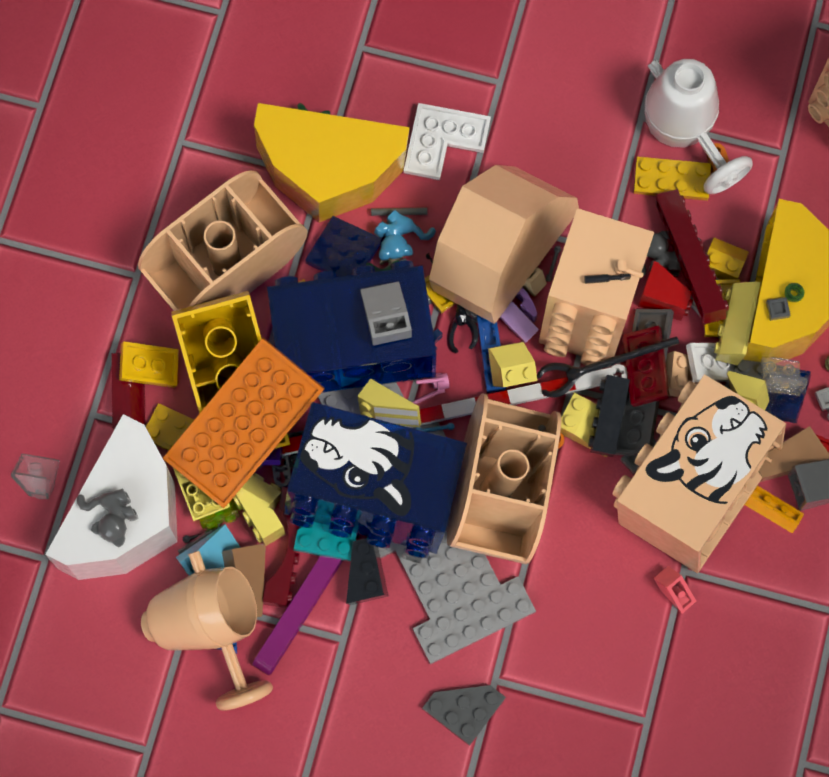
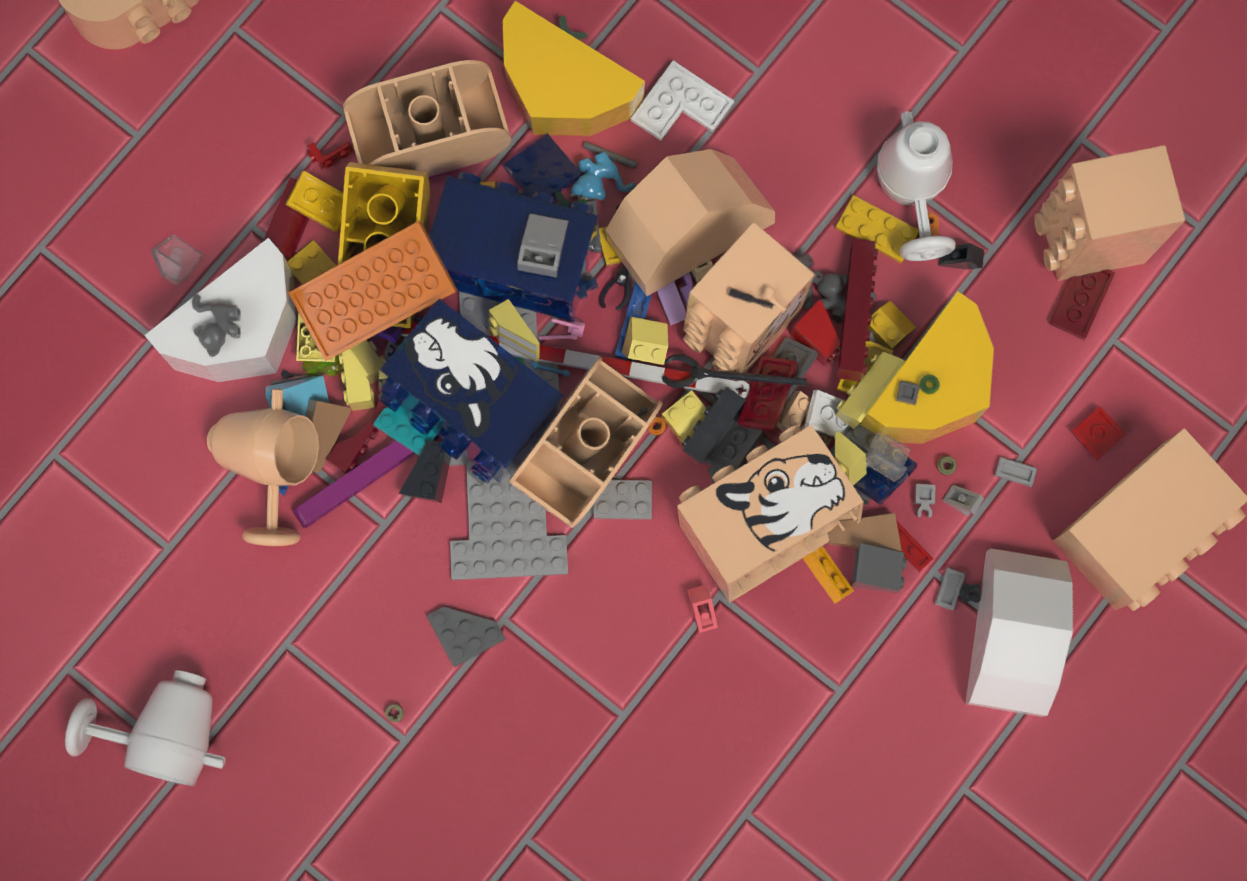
camera: 20 degrees right, 5 degrees up
none -> red bracket [307,142,353,170]
none -> light grey plate [594,480,652,520]
none -> black slope [939,244,984,270]

